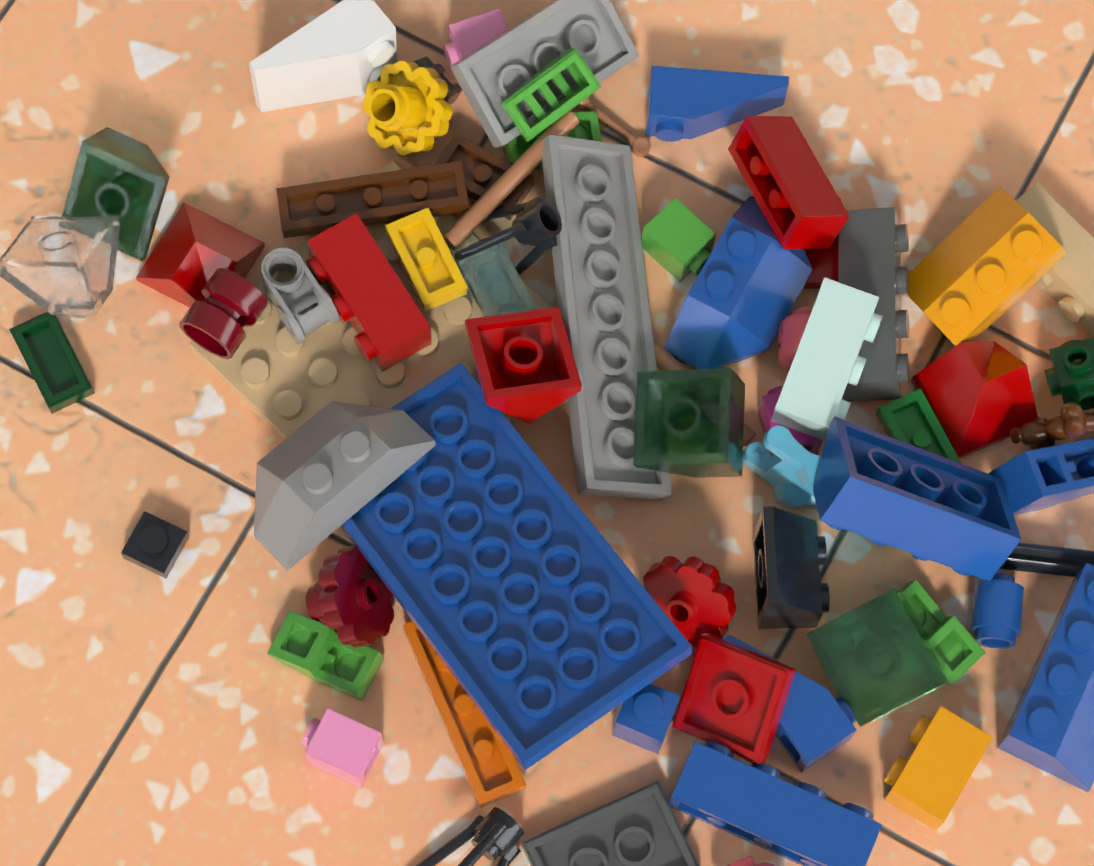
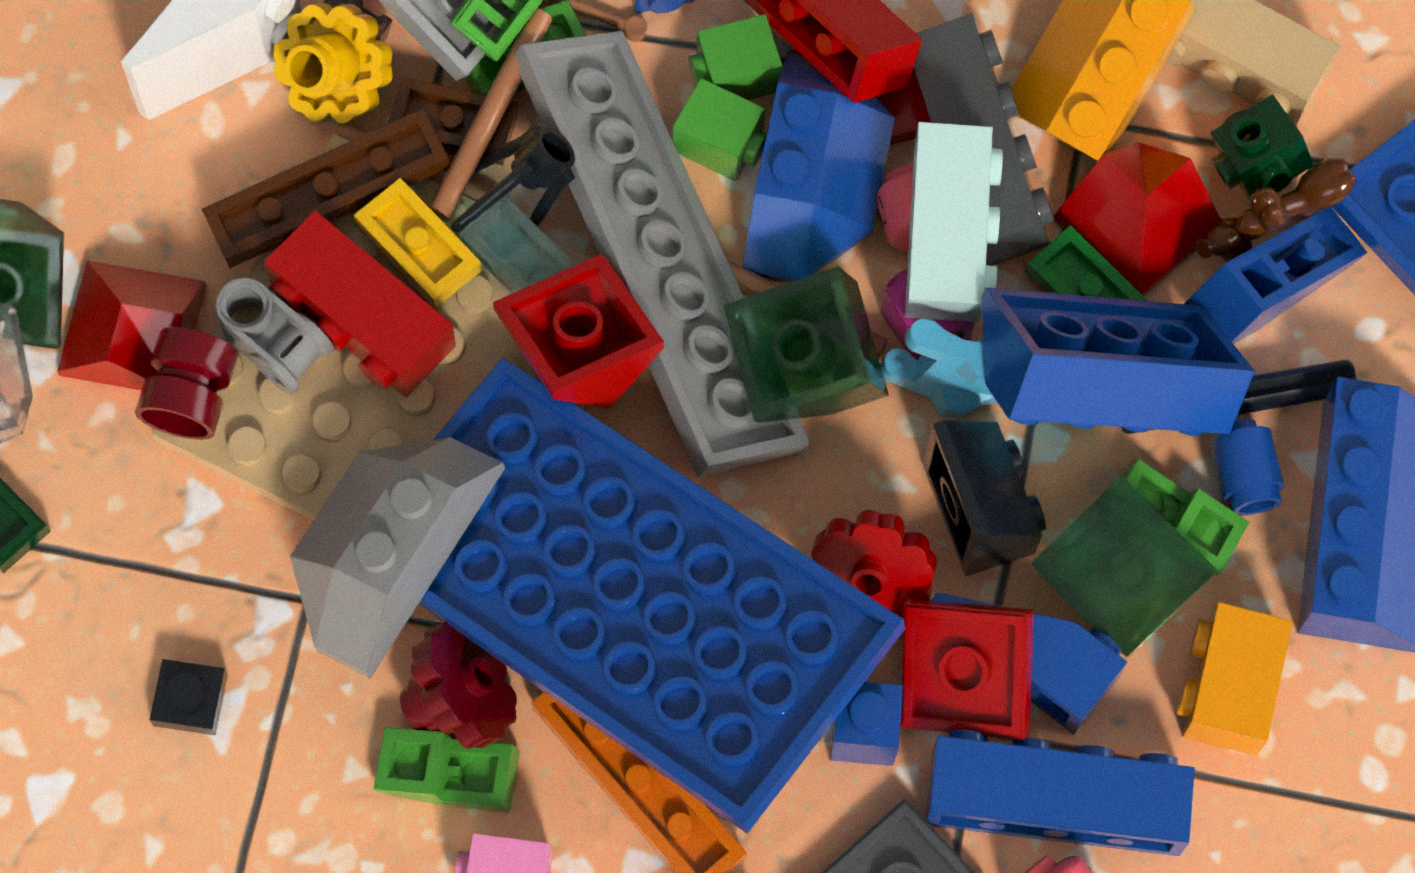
camera: 15 degrees left, 0 degrees up
none -> bright green brick [688,14,782,100]

